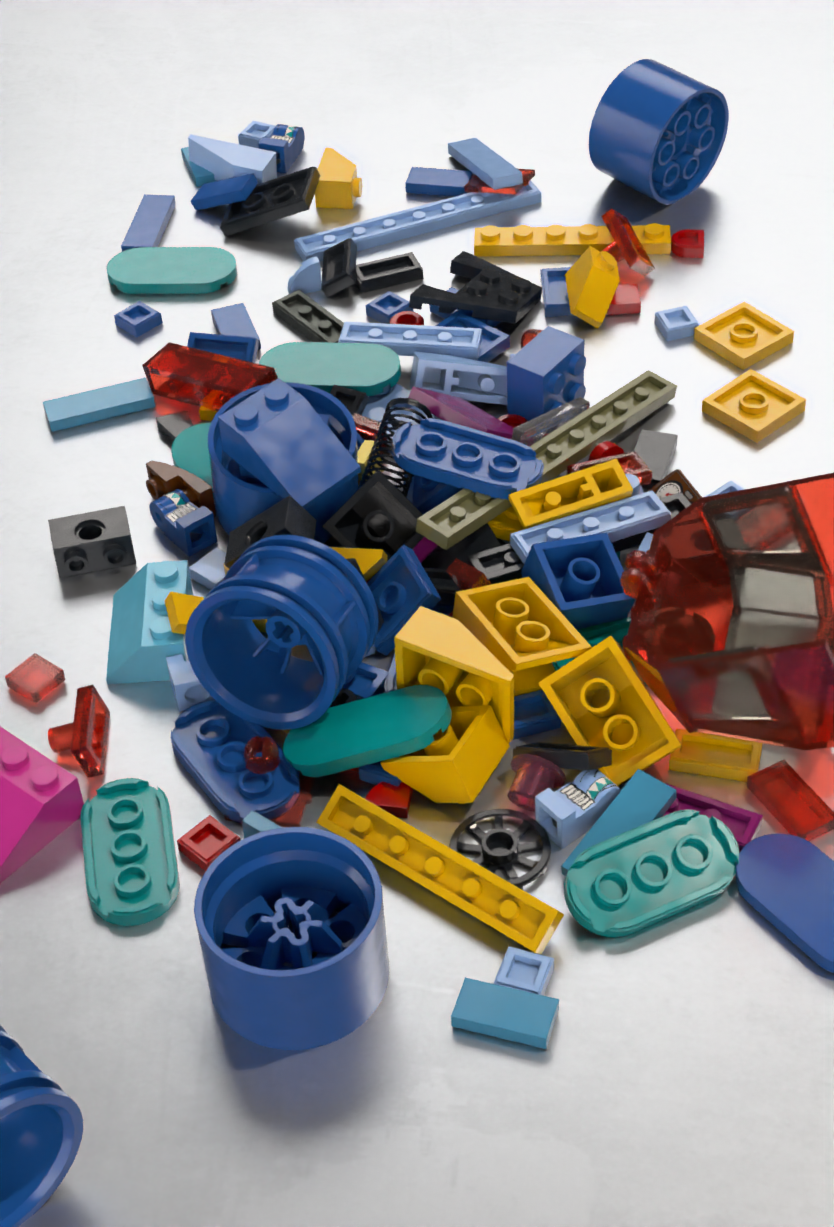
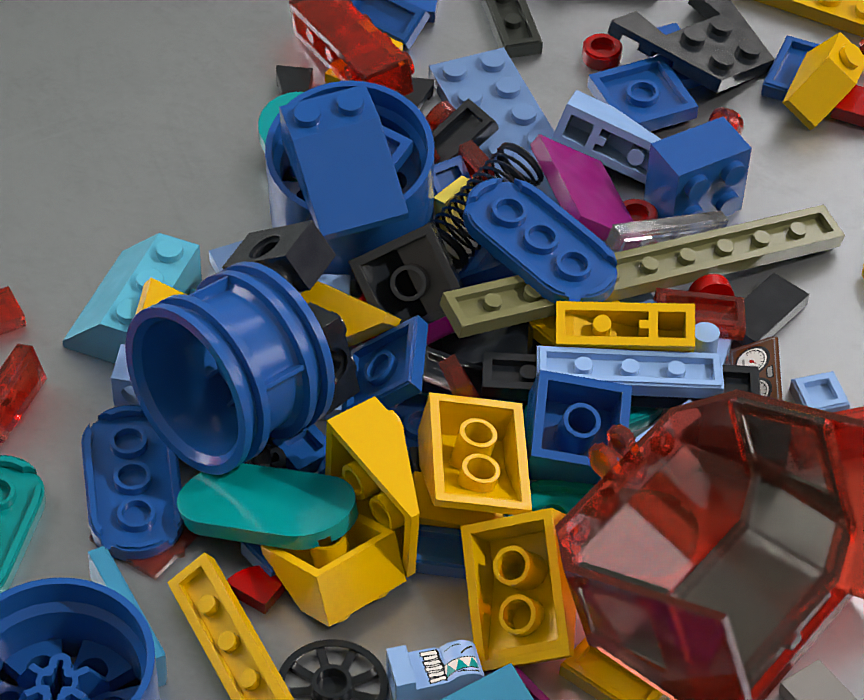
camera: 20 degrees right, 5 degrees up
tile [43,377,156,432] -> none
black brick [48,506,136,578] -> none
reddish brown slope [146,460,216,517] -> none
blue leg [149,489,218,557] -> none
red tile [177,815,241,871] -> none
clear red hinge [244,736,280,774] -> none
tile [259,342,401,396] -> none
light blue tile [338,322,482,360] -> none
blue tile [365,291,414,324] -> none
clear pink piece [507,754,566,812] -> none
black tile [513,742,612,771] -> none

